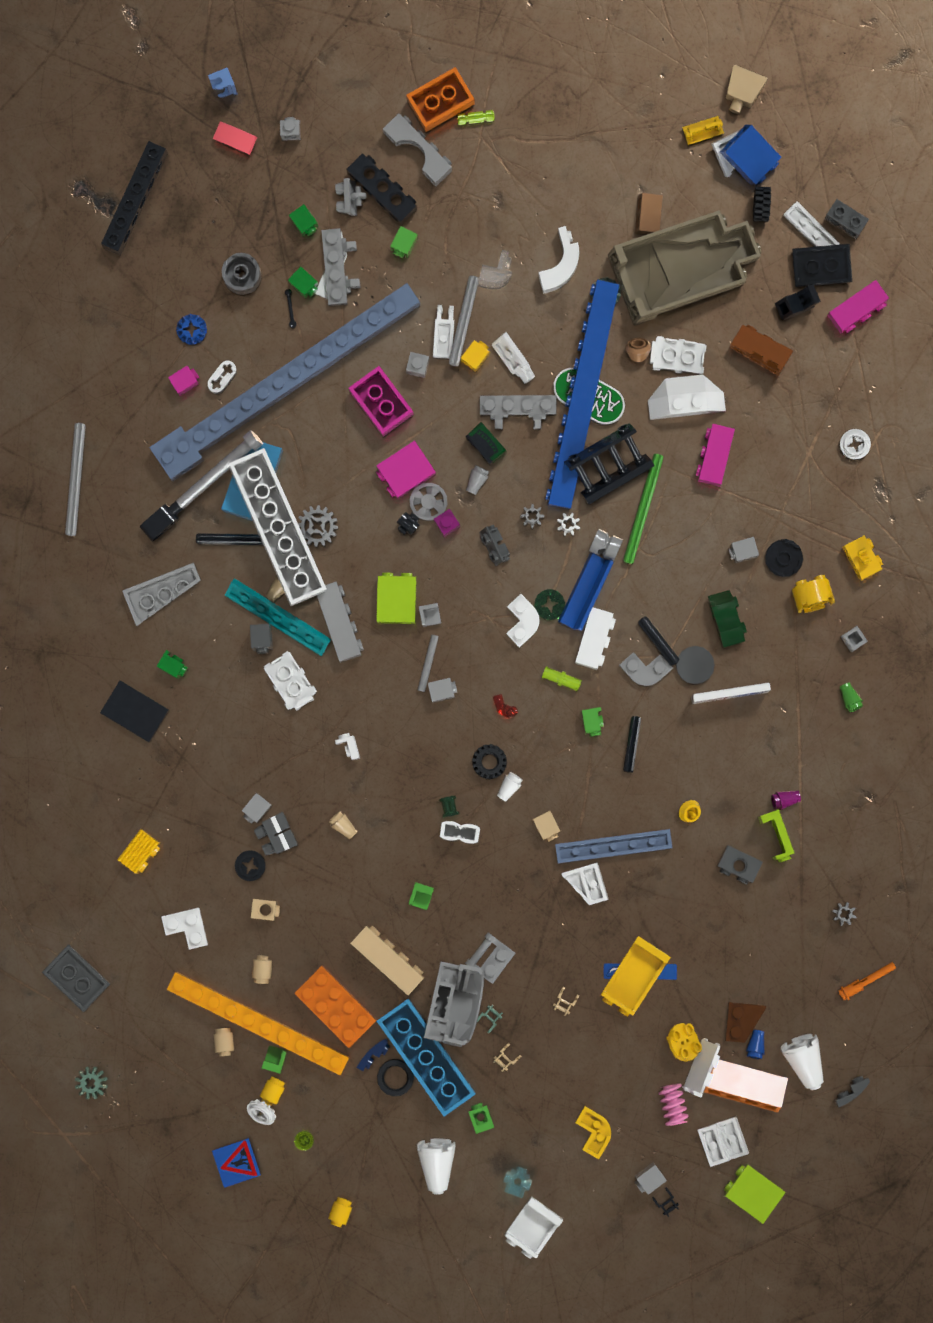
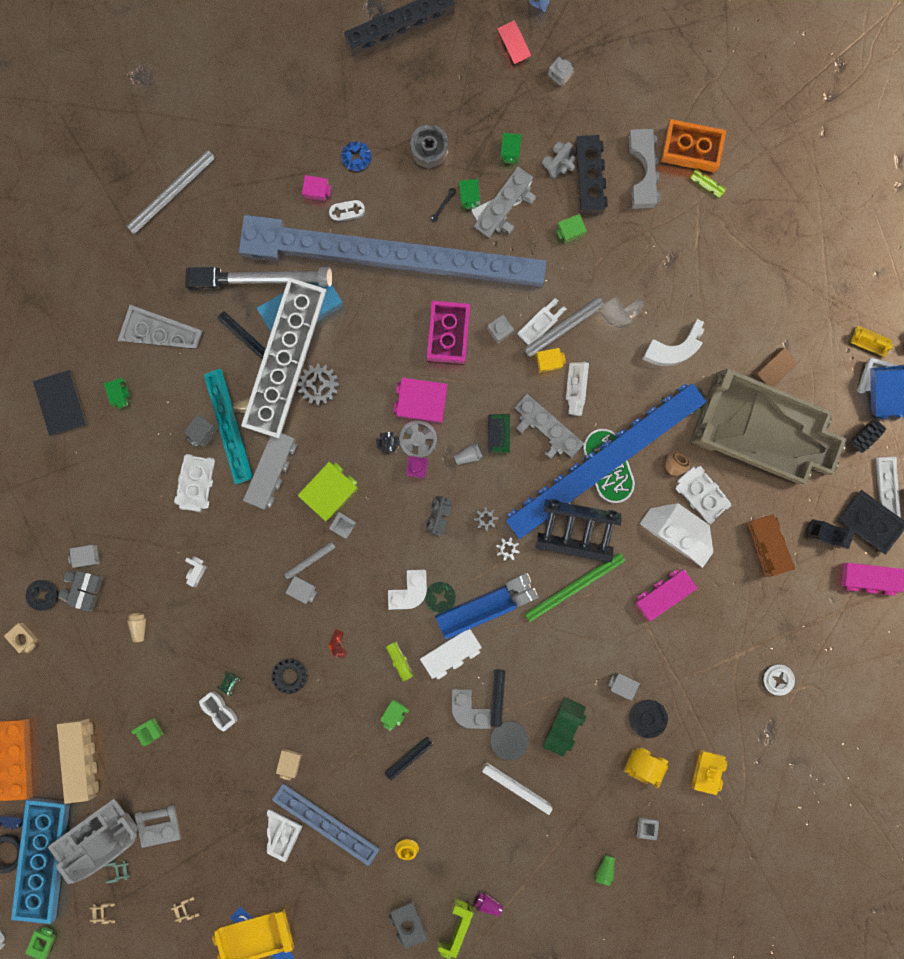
camera: 30 degrees right, 0 degrees up
white cone [497,772,523,801] -> none

